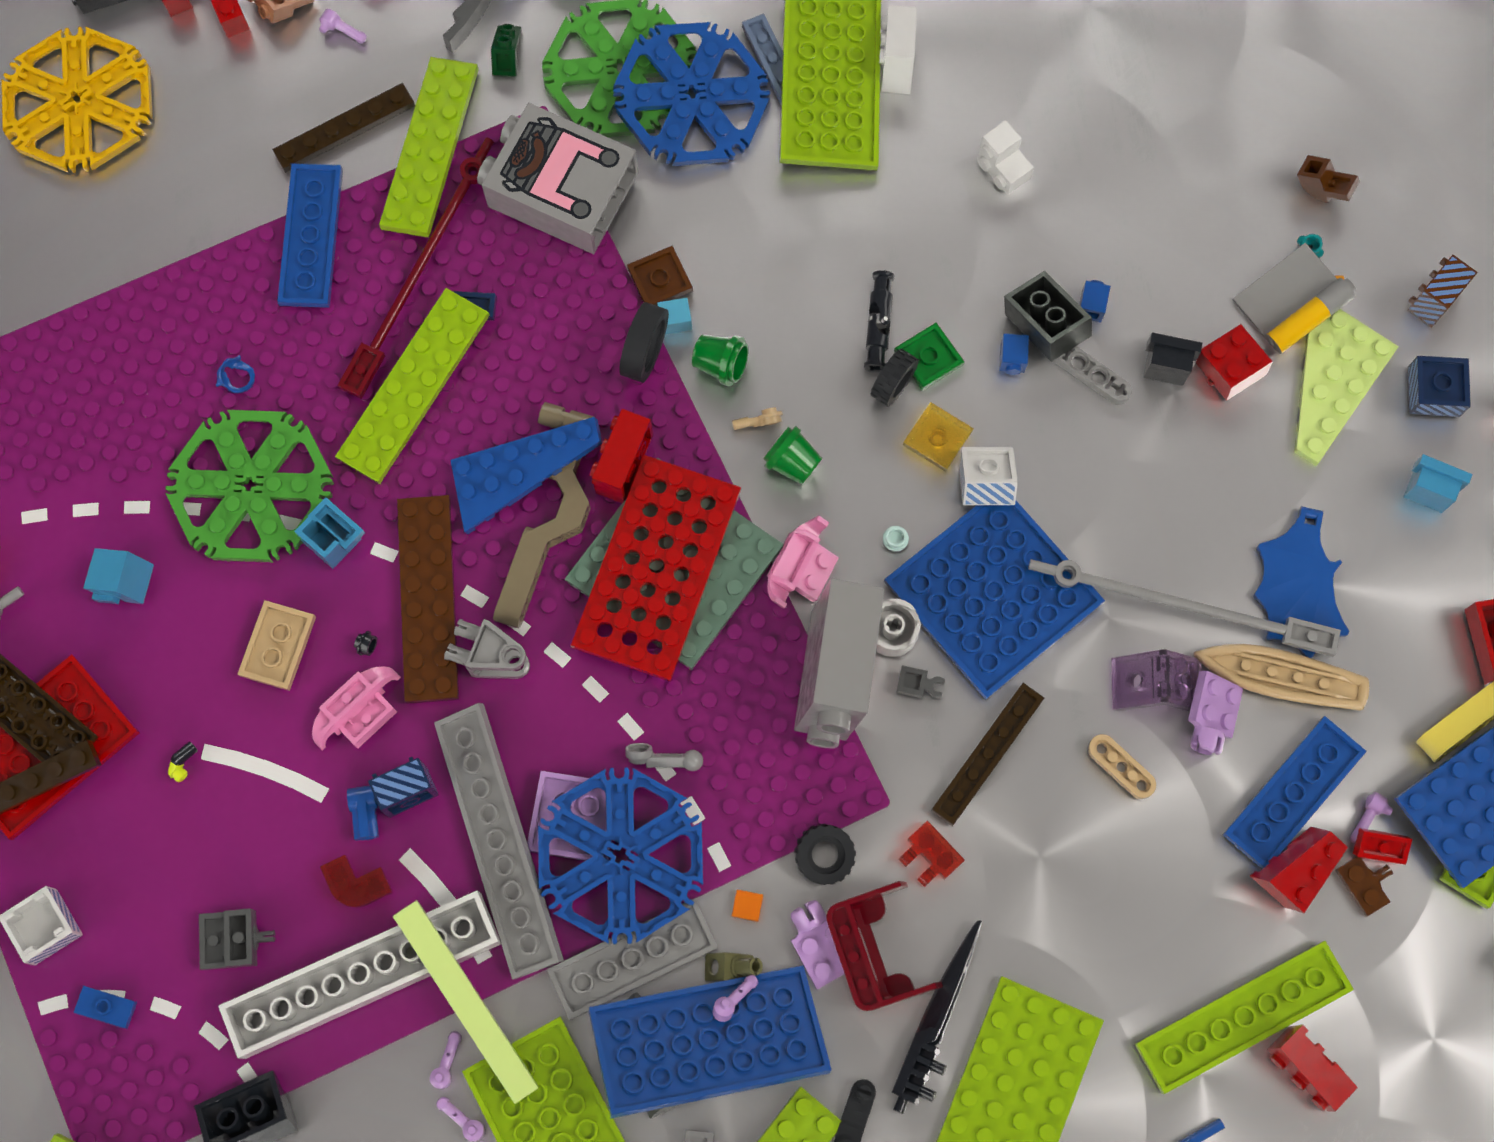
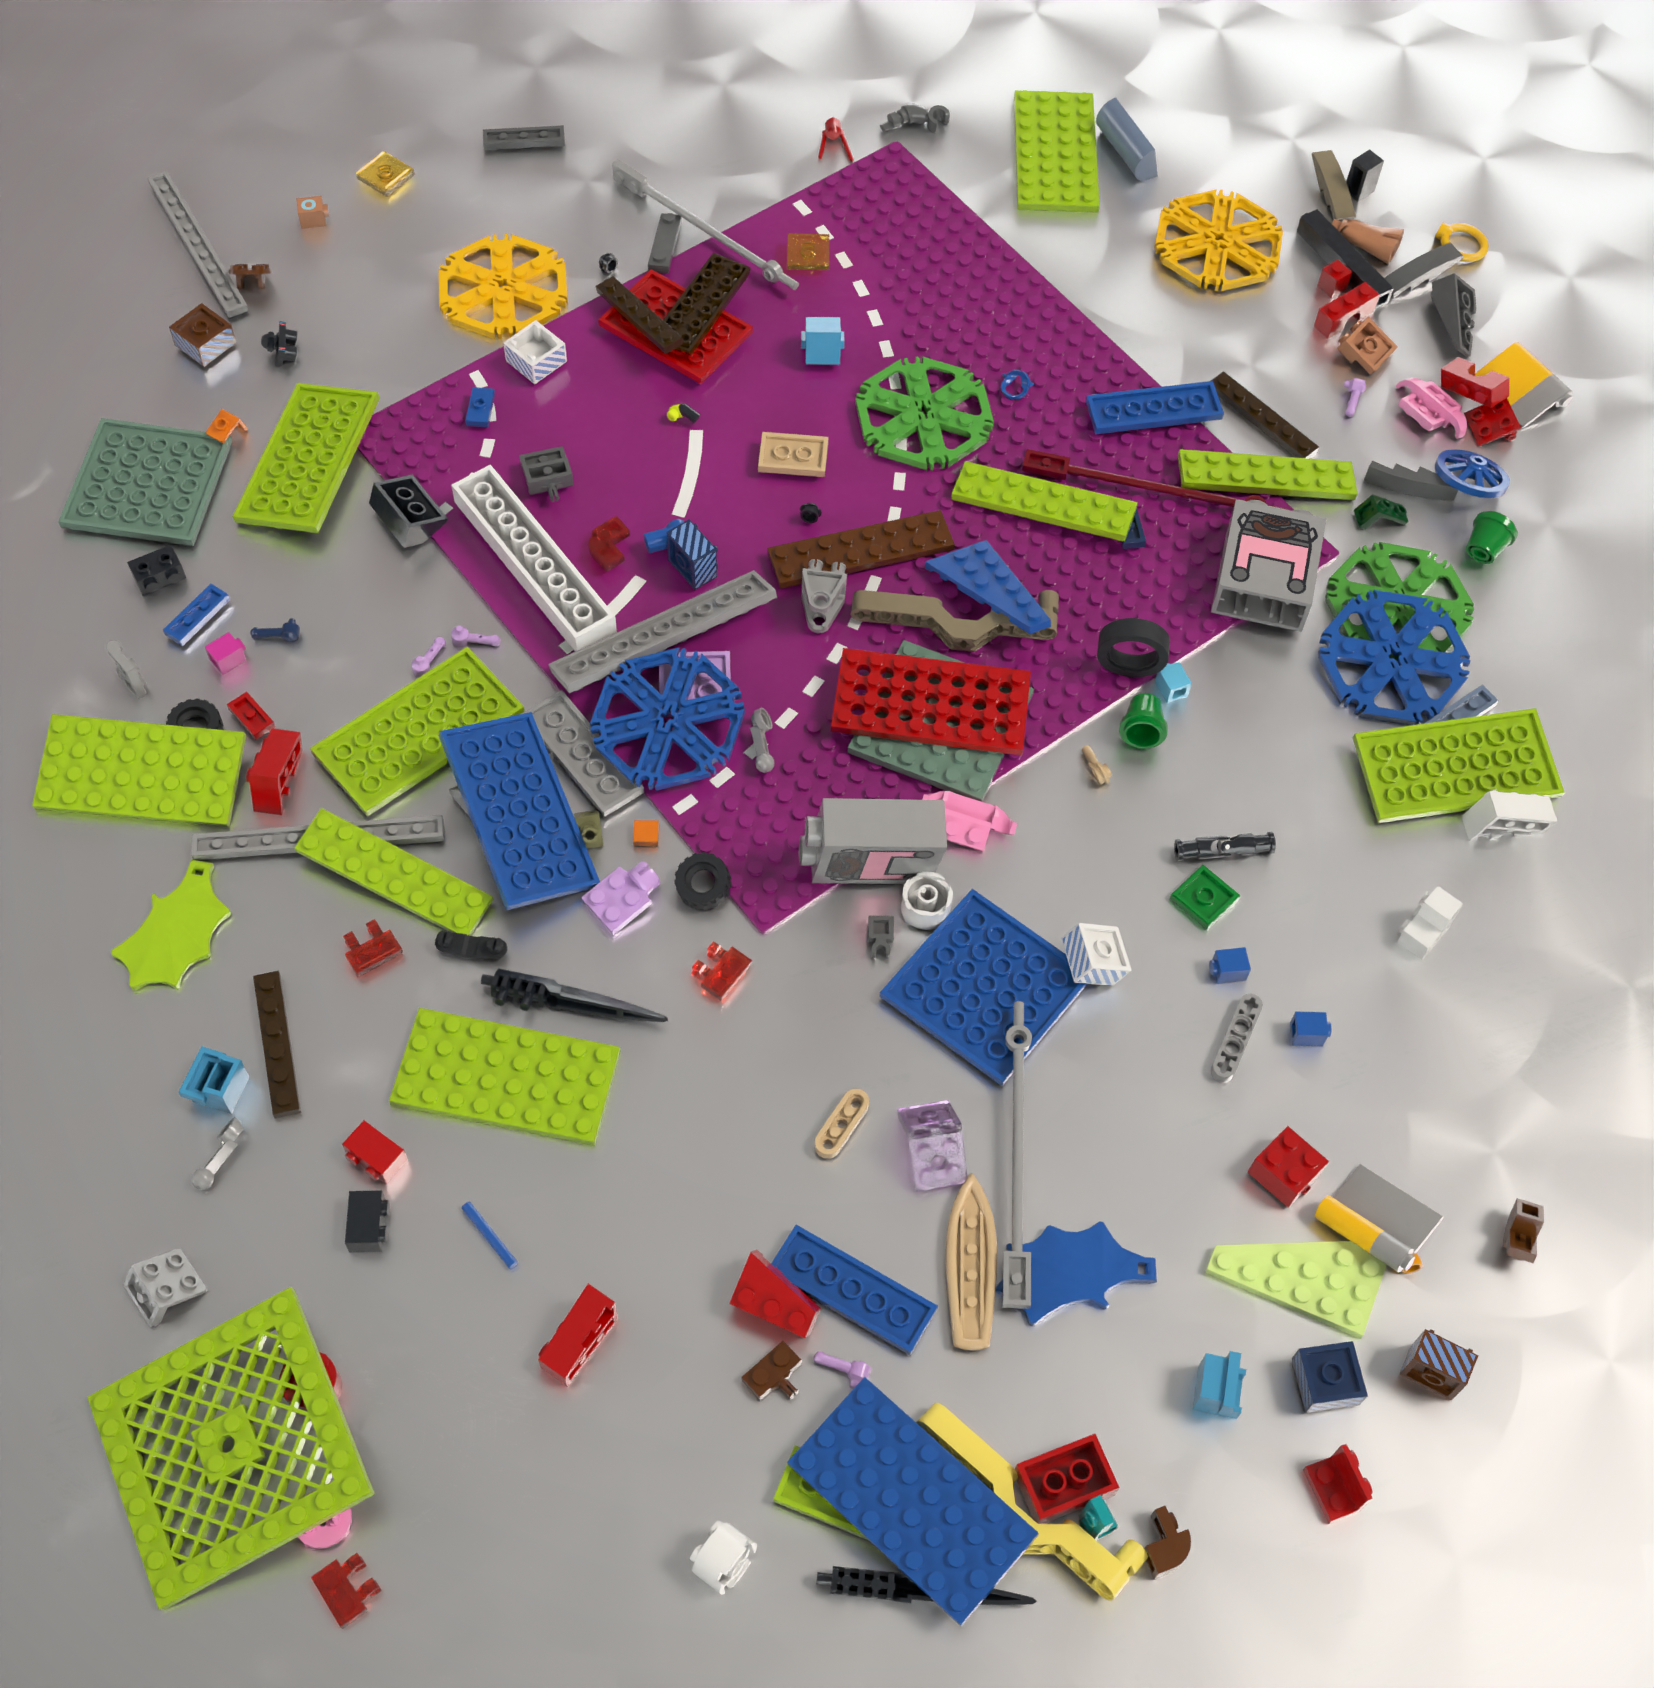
camera: 75 degrees right, 15 degrees down
dark azure plate [294,497,365,569] -> none
bright pink plate [312,666,401,750] -> none
yellowish green tile [393,900,538,1104] -> none
red brick [590,409,653,503] -> none
reddish brown plate [627,245,693,306] -> none
lavender piece [713,975,758,1022] -> none
green piece [763,426,822,485] -> none
dark red windscreen [826,881,943,1011] -> none
black tyre [870,348,919,407] -> none
light aqua plate [883,526,909,552] -> none
clear yellow plate [903,402,974,472] -> none
dark brown plate [931,683,1044,827] -> none
pearl dark grey brick [1004,271,1092,362] -> none
lime plate [1134,941,1354,1094] -> none
black plate [1143,332,1203,386] -> none
lavender plate [1188,671,1243,755] -> none
teal plate [1297,234,1324,258] -> none
red plate [1352,828,1413,865] -> none

